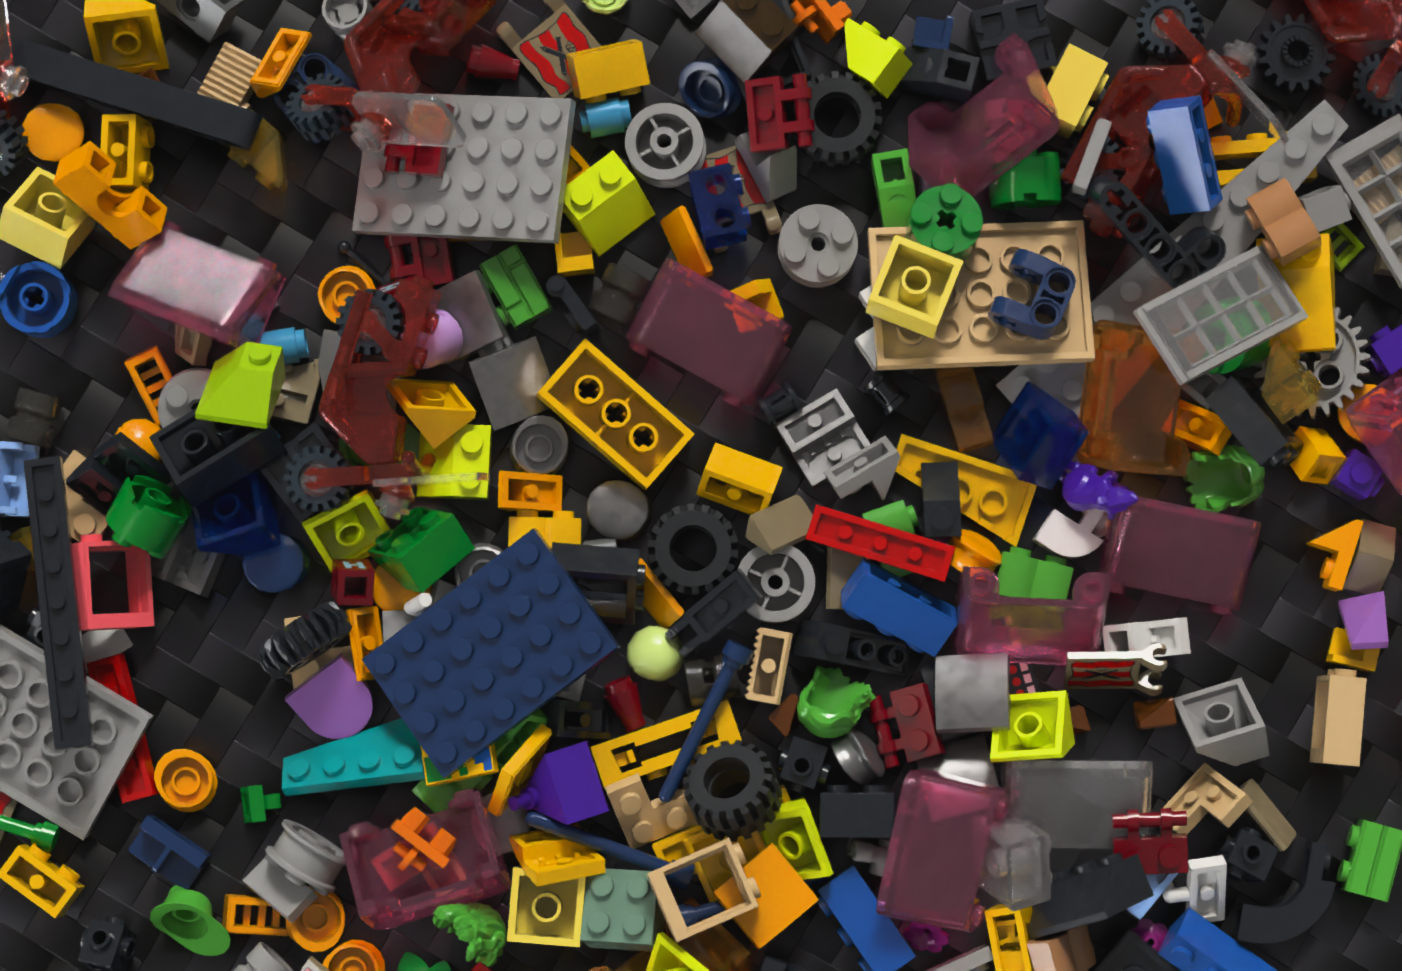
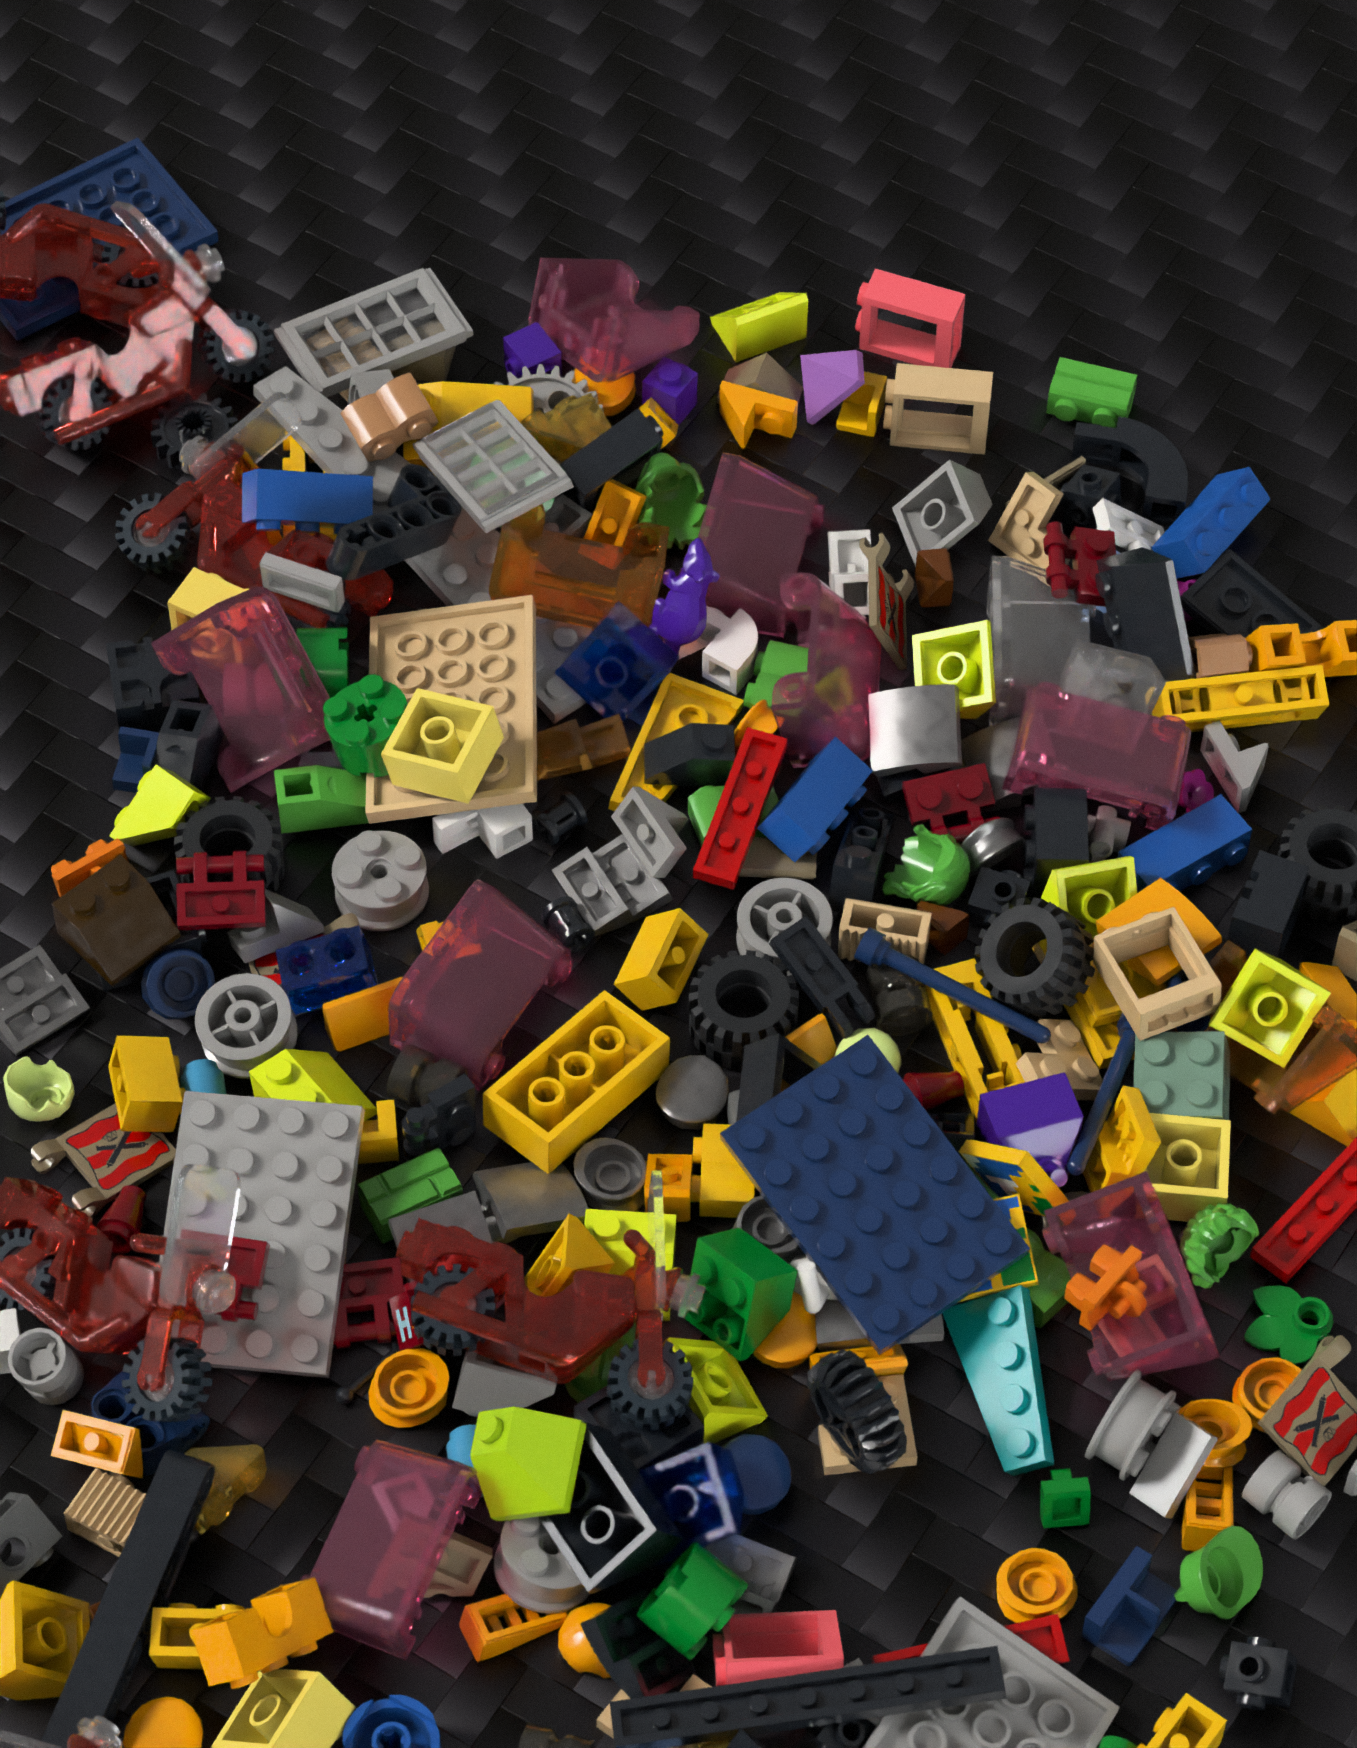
camera: 90 degrees left, 30 degrees down
medium lavender tile [285,653,373,739] -> none
dark red brick [331,559,375,606] -> none
dark tan slope [745,495,813,555] -> none
dark blue piece [988,249,1076,340] -> none

